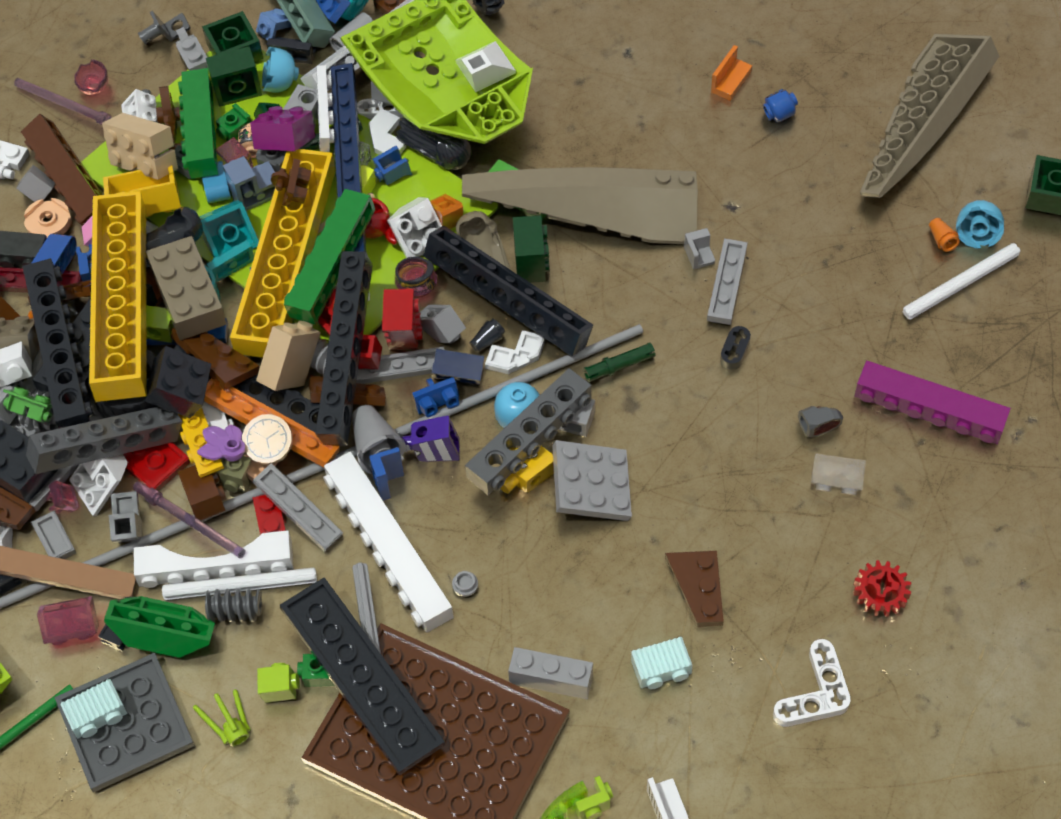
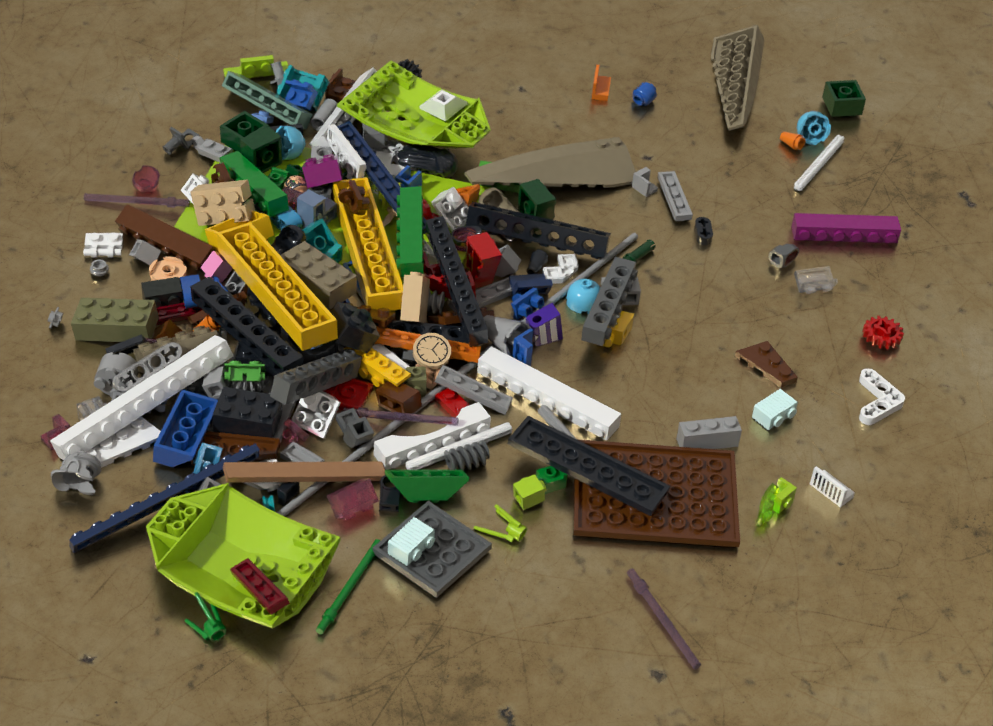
camera: 30 degrees left, 15 degrees down
medium lavender plate [197,425,245,461] -> none
light grey plate [452,571,478,597] -> none
light grey plate [552,440,632,521] -> none

